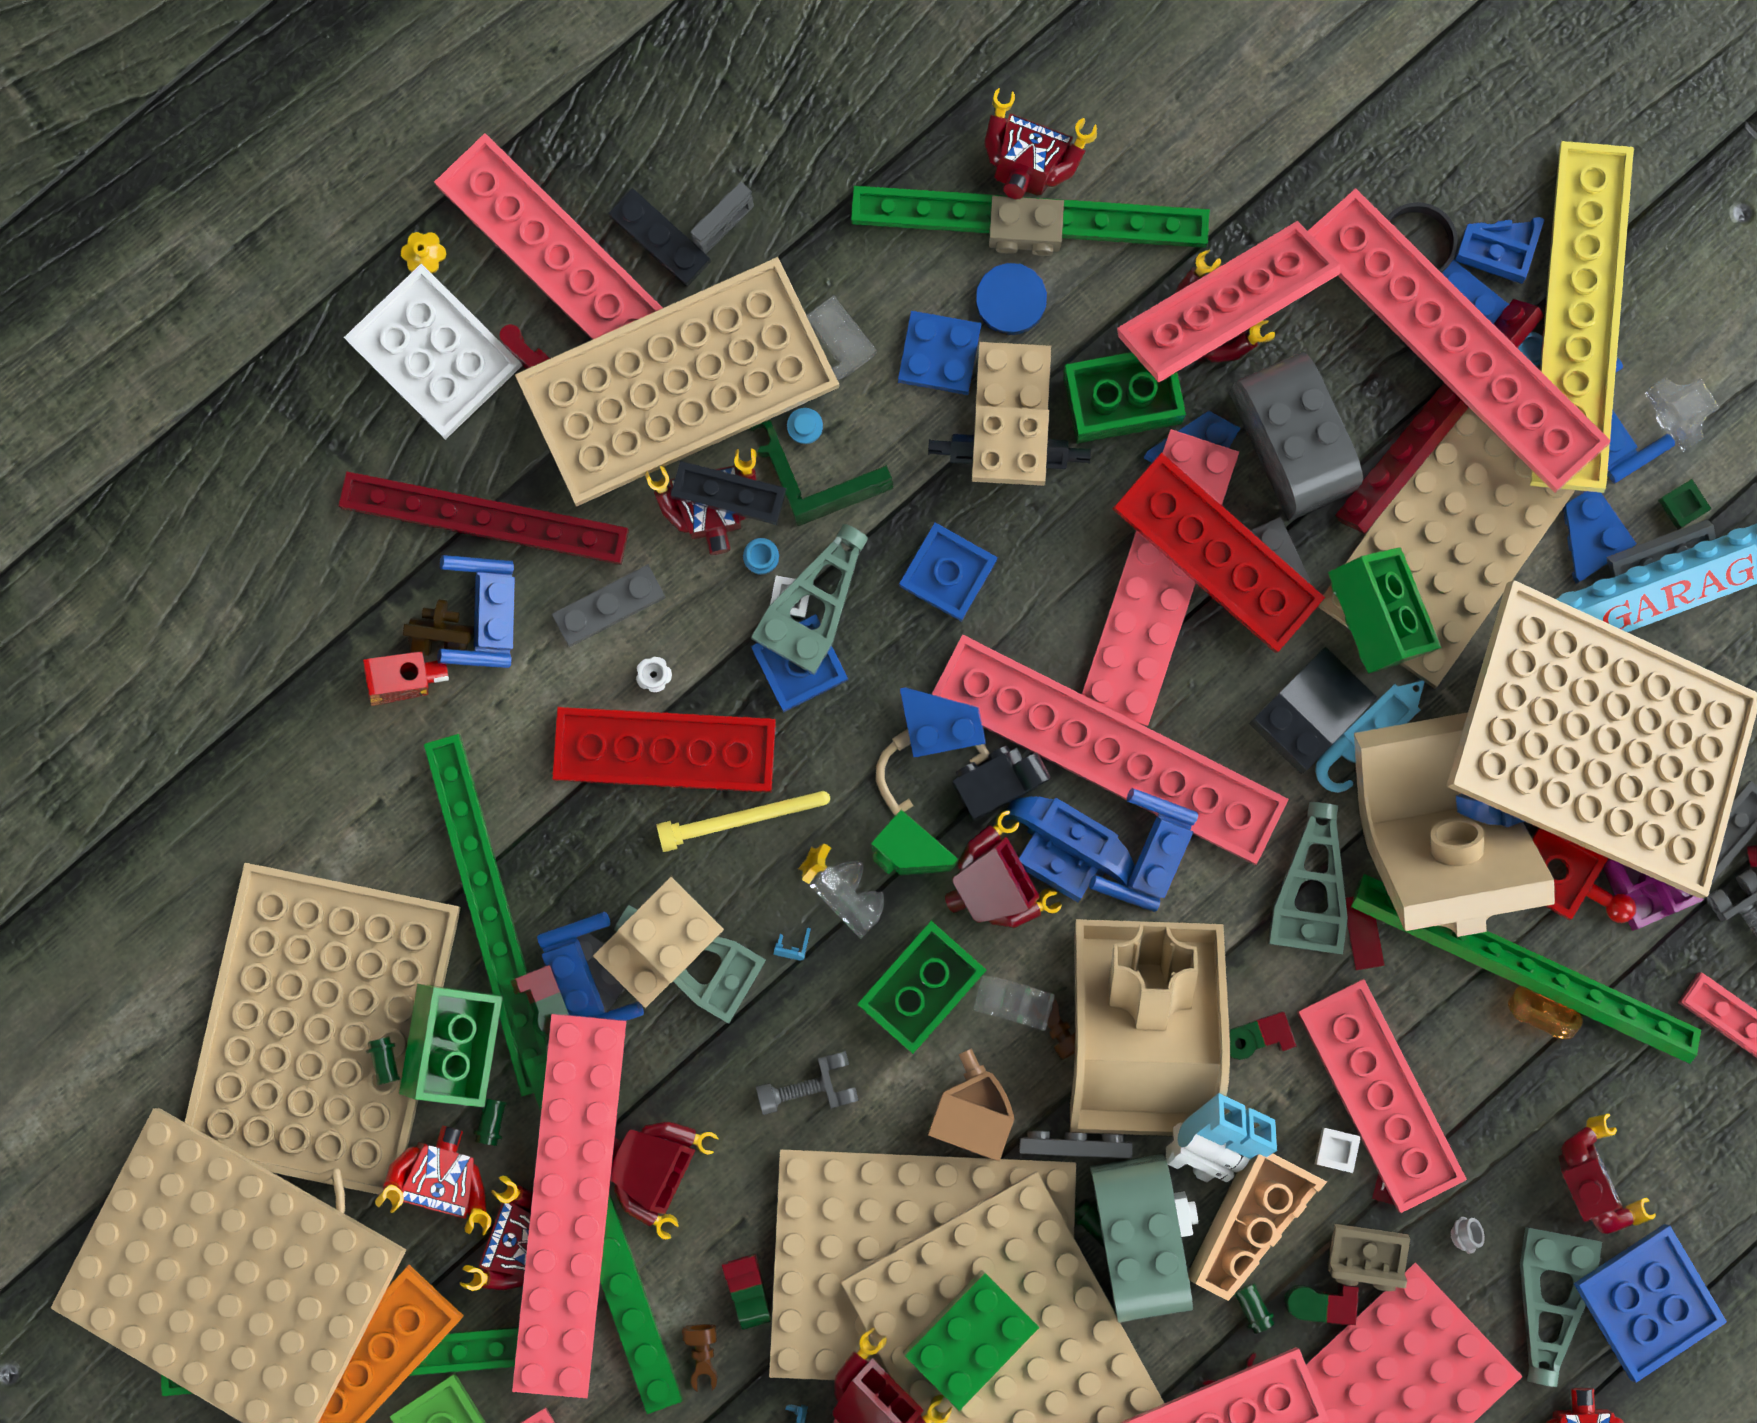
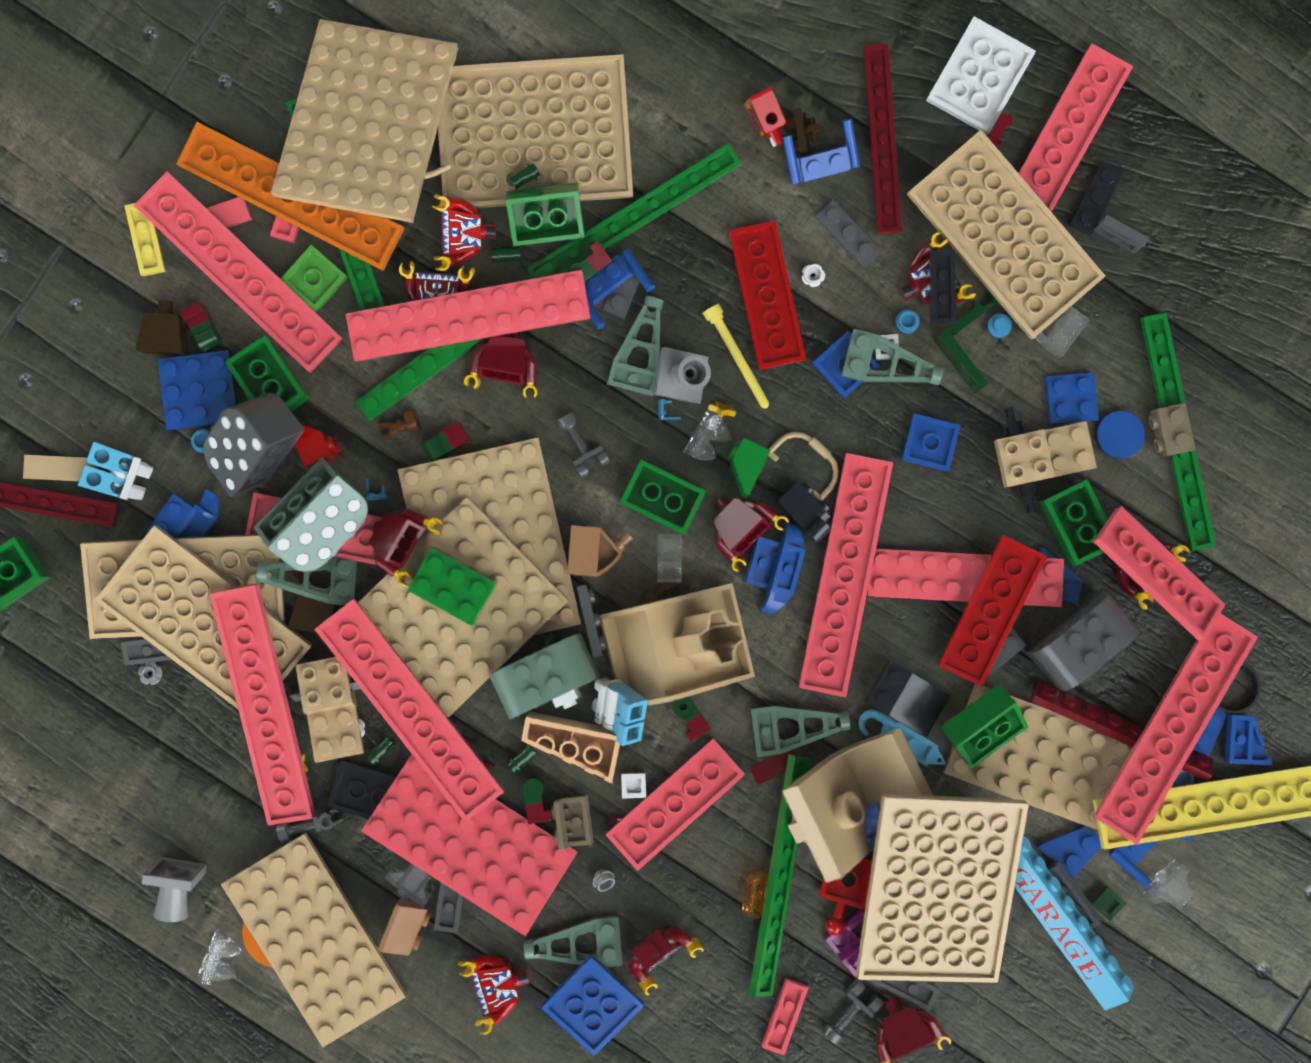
camera: 75 degrees right, 5 degrees up
yellow plant [401,232,446,274] -> none
tan bracket [593,877,724,1008] -> none
blue wing [900,687,986,757] -> none
dark red torso [984,88,1097,200] -> none
blue plate [1089,788,1198,912] -> none
none -> light grey plant [653,347,711,404]

